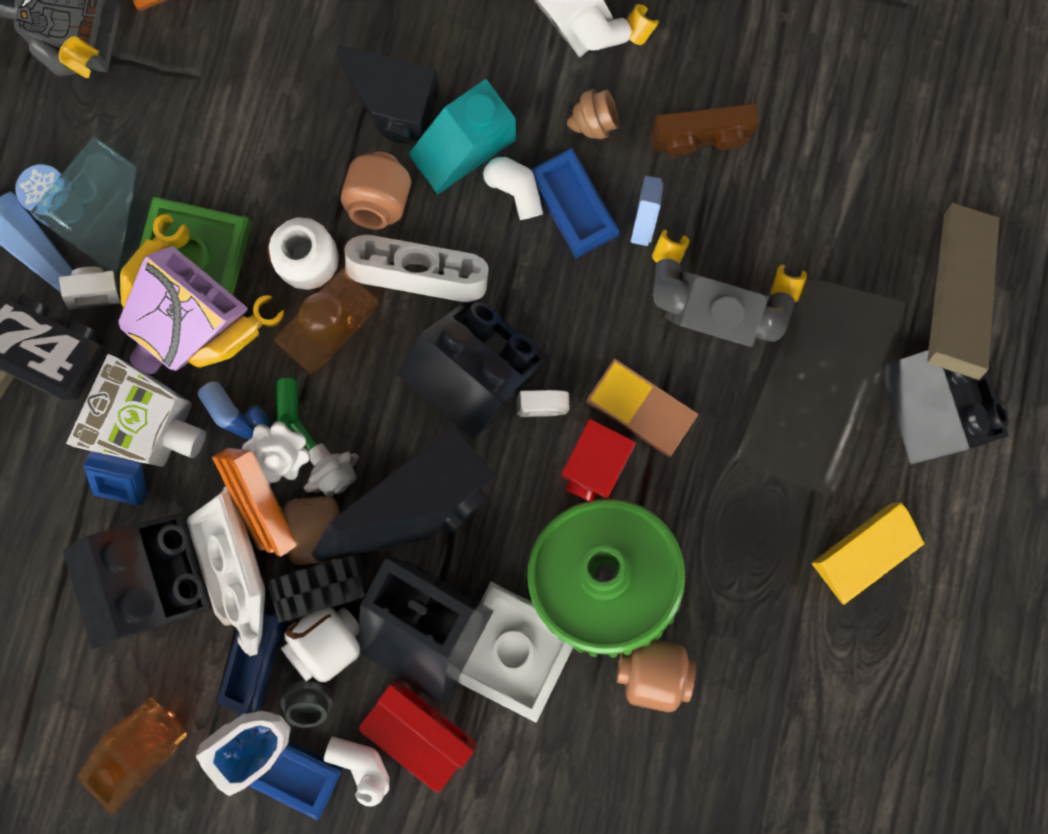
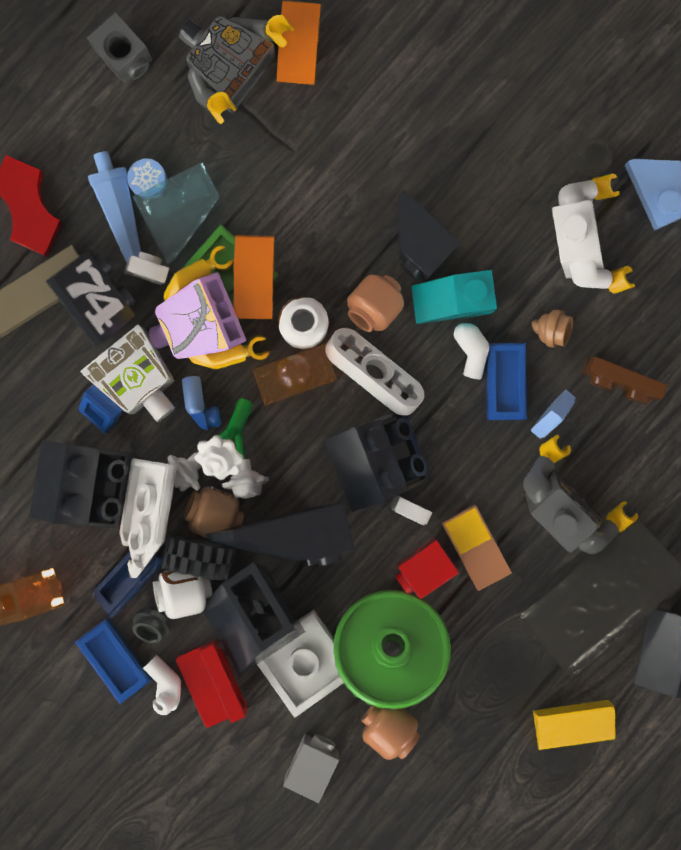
camera: 20 degrees right, 5 degrees up
rock [196,711,290,796] -> none
orange tile [212,448,297,556] -> none
none -> orange slope [234,235,275,319]
none -> light grey brick [283,734,339,803]

